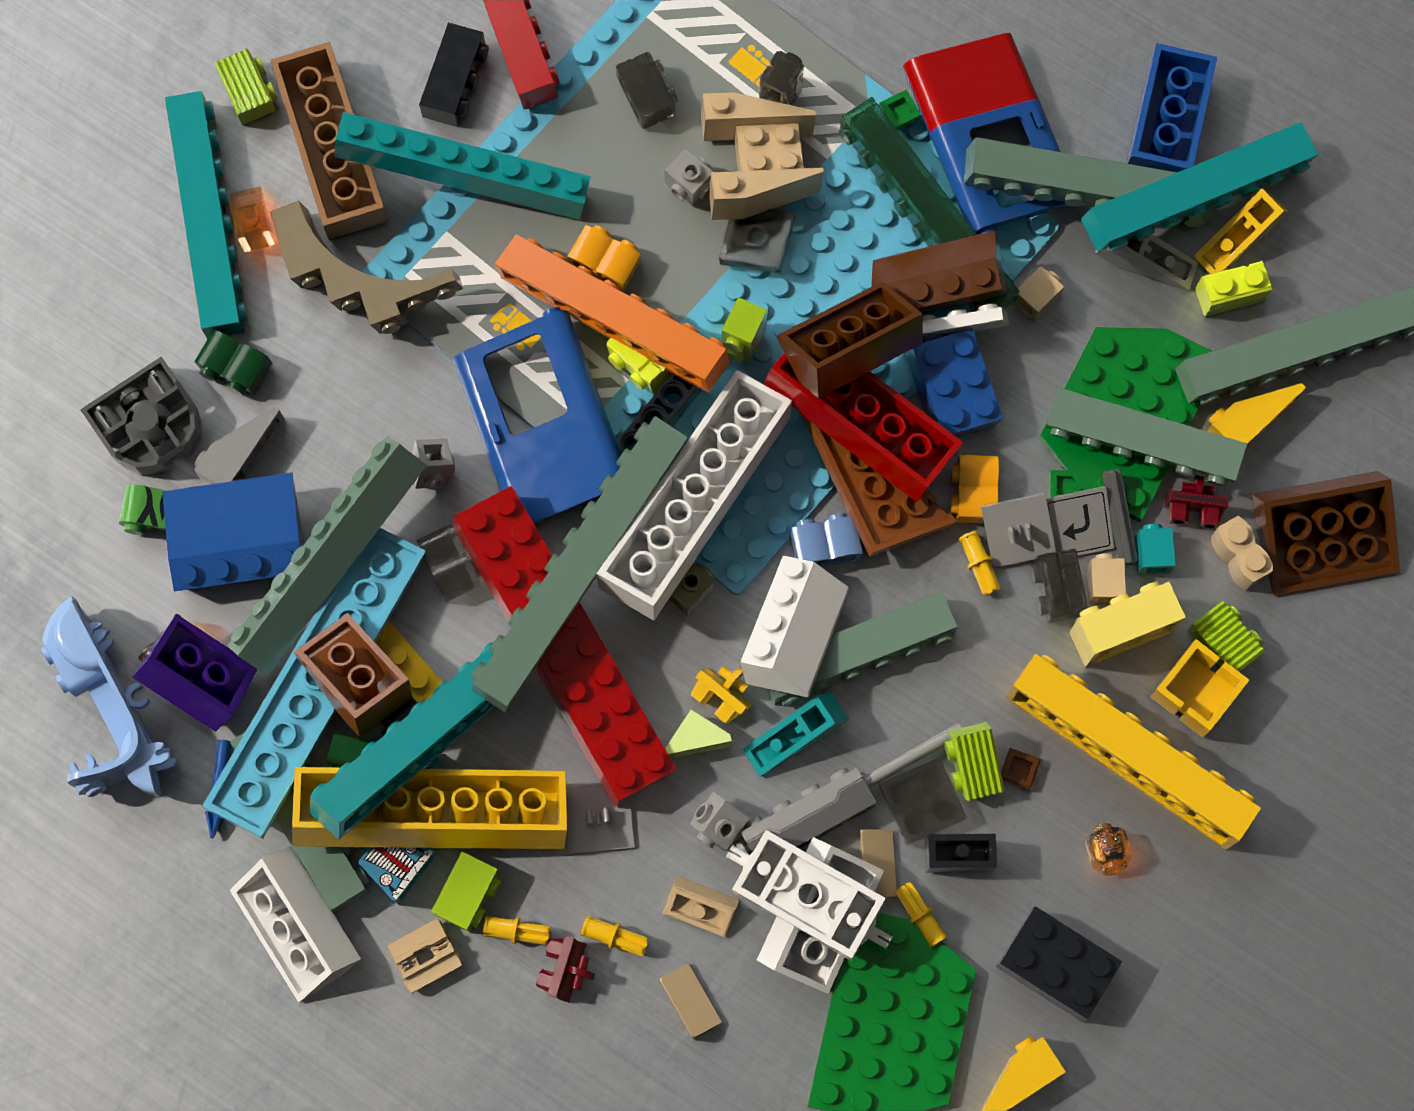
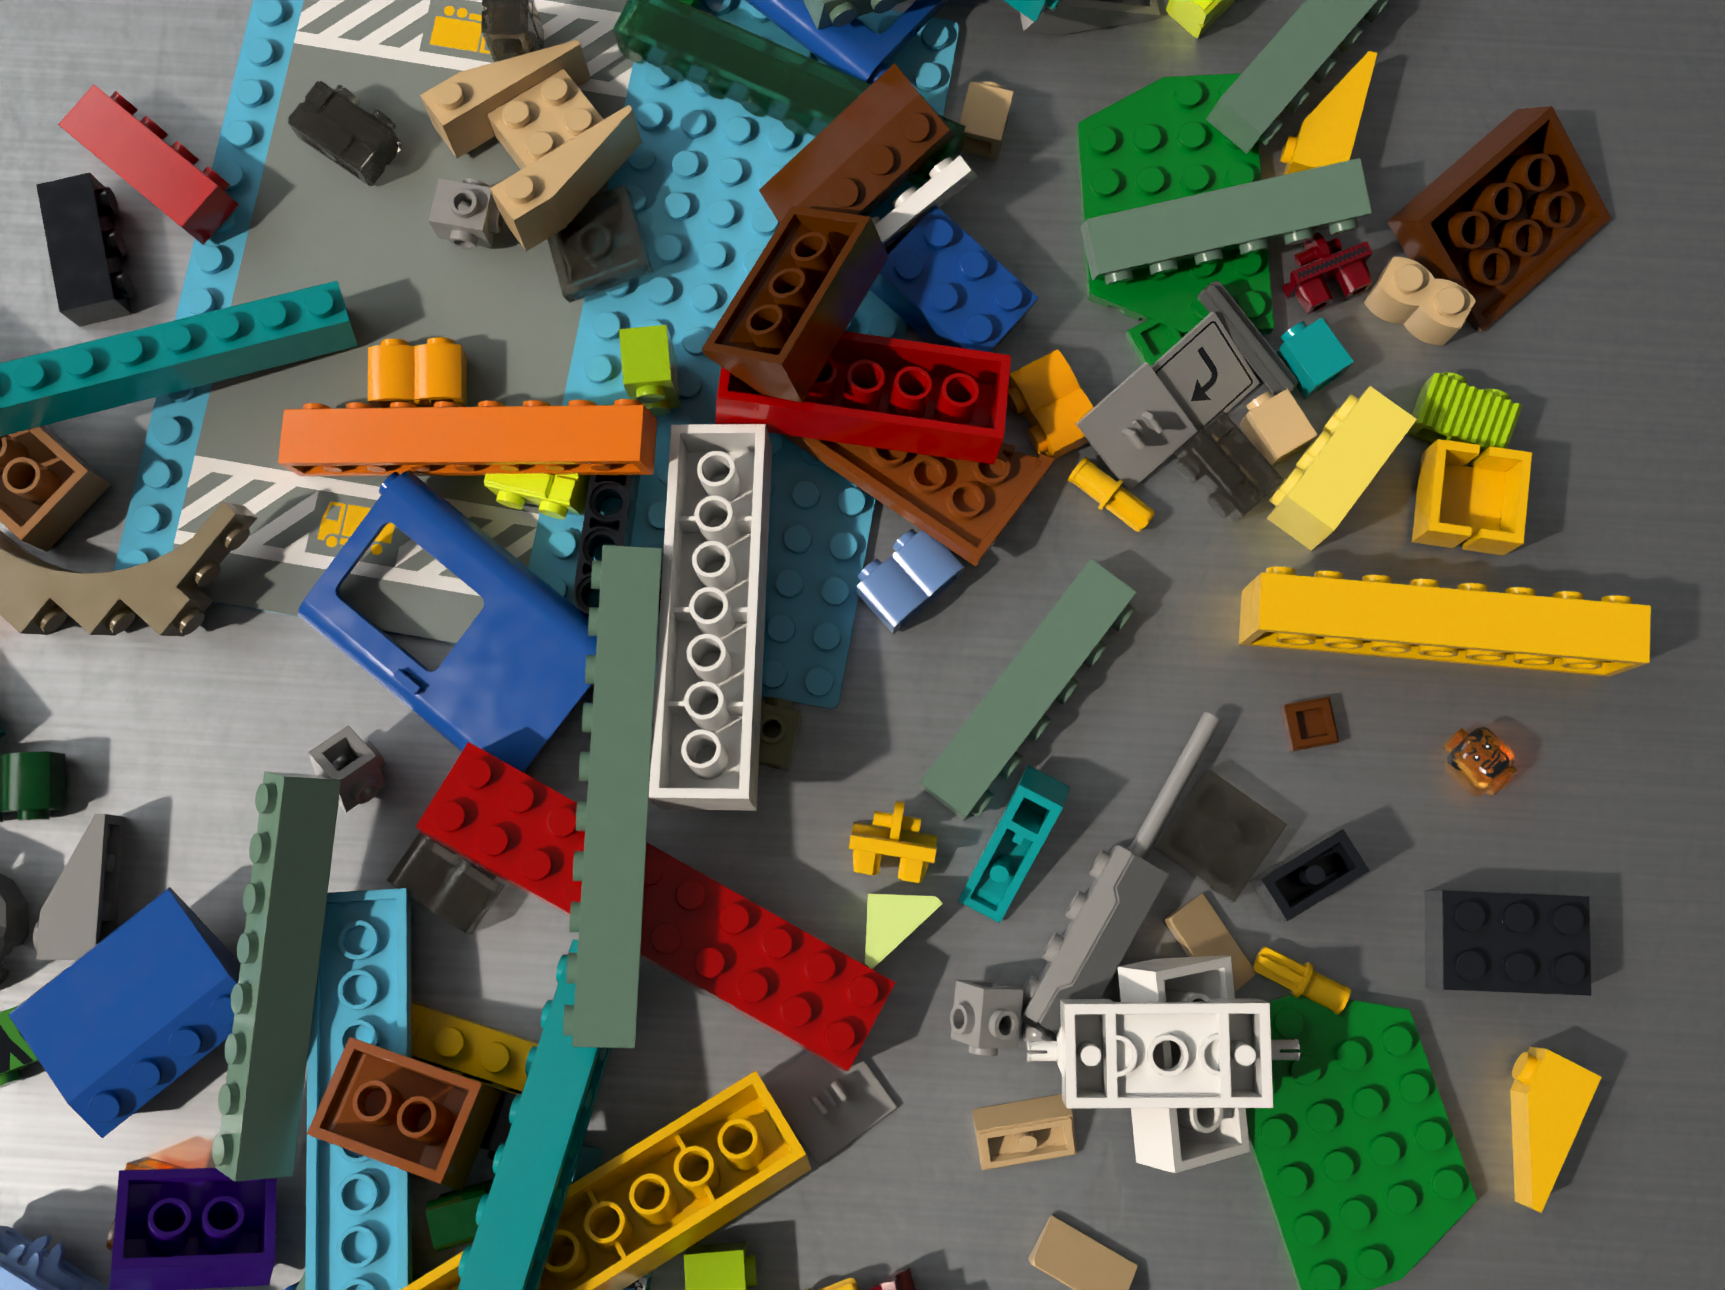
camera: 30 degrees left, 5 degrees up
yellow axle [581,915,649,956] -> none
white slope [740,556,849,697] -> none
lime brick [944,722,1005,801] -> none

